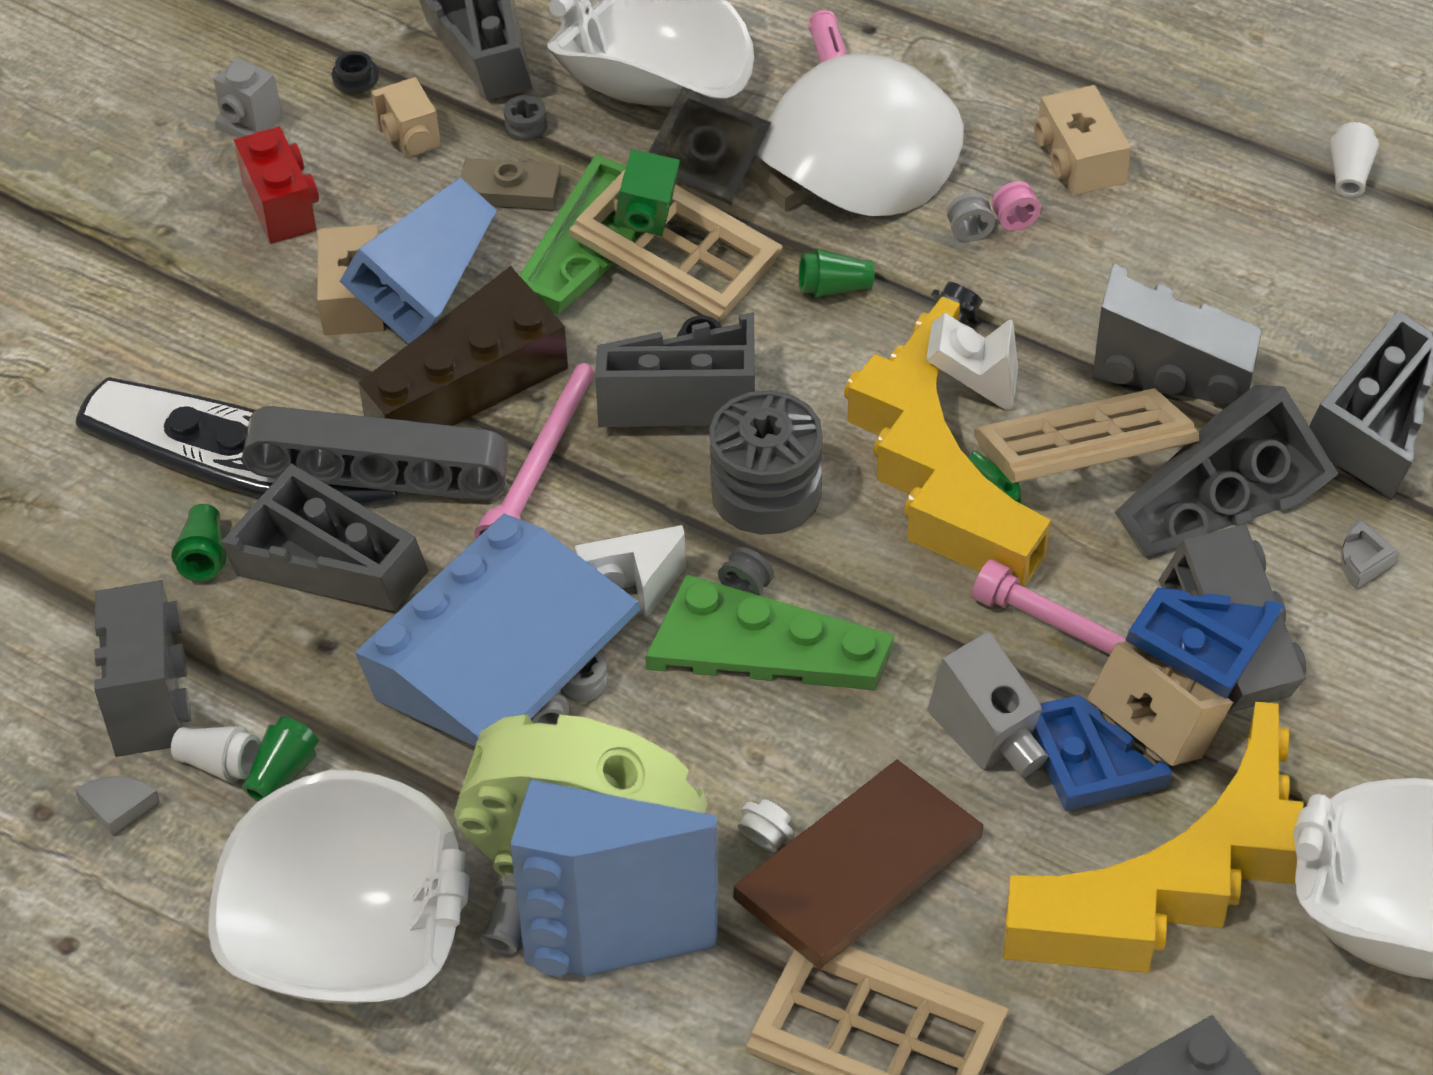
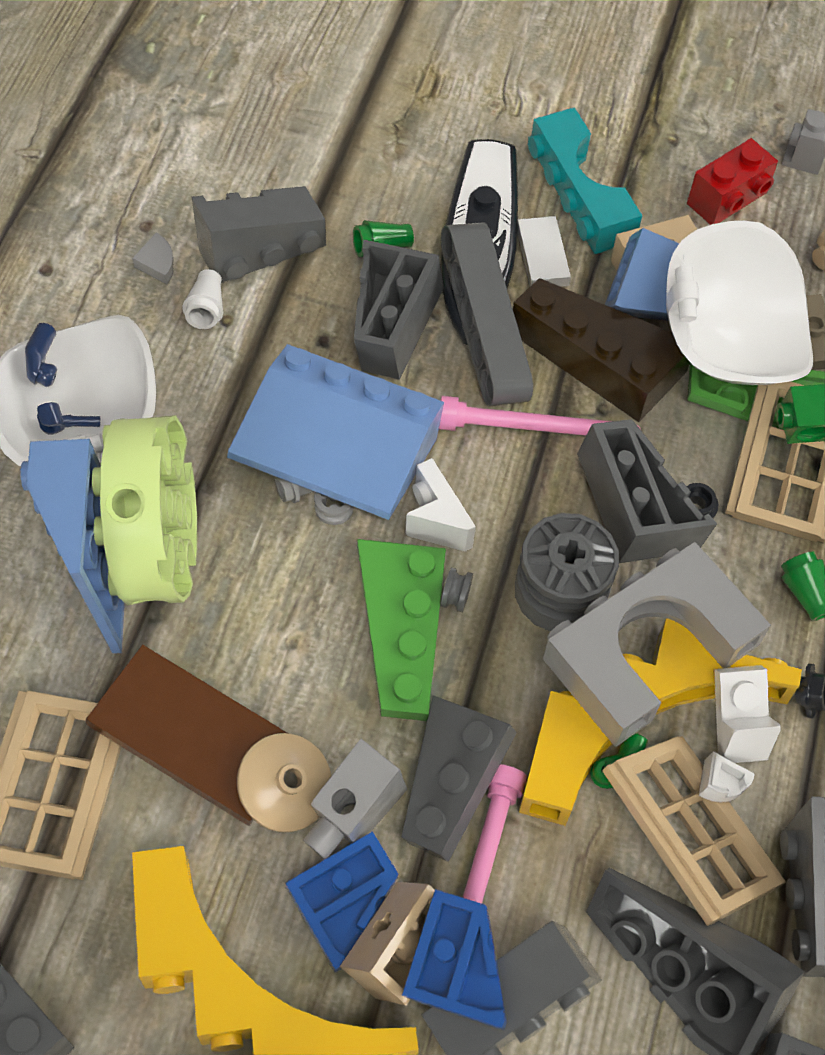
camera: 70 degrees right, 10 degrees up
green cone [242,716,319,801] -> none
white plate [737,799,795,853] -> none
none -> dark blue arm [25,323,57,387]
none -> dark blue hand [37,402,100,435]
none -> tan dish [237,733,331,832]
none -> dark grey wing [402,695,517,862]
none -> white tile [517,216,571,287]
none -> teal arch [528,107,643,254]
none -> light grey arch [543,542,771,747]
none -> white piece [666,221,813,385]
none -> white tile [699,751,754,802]

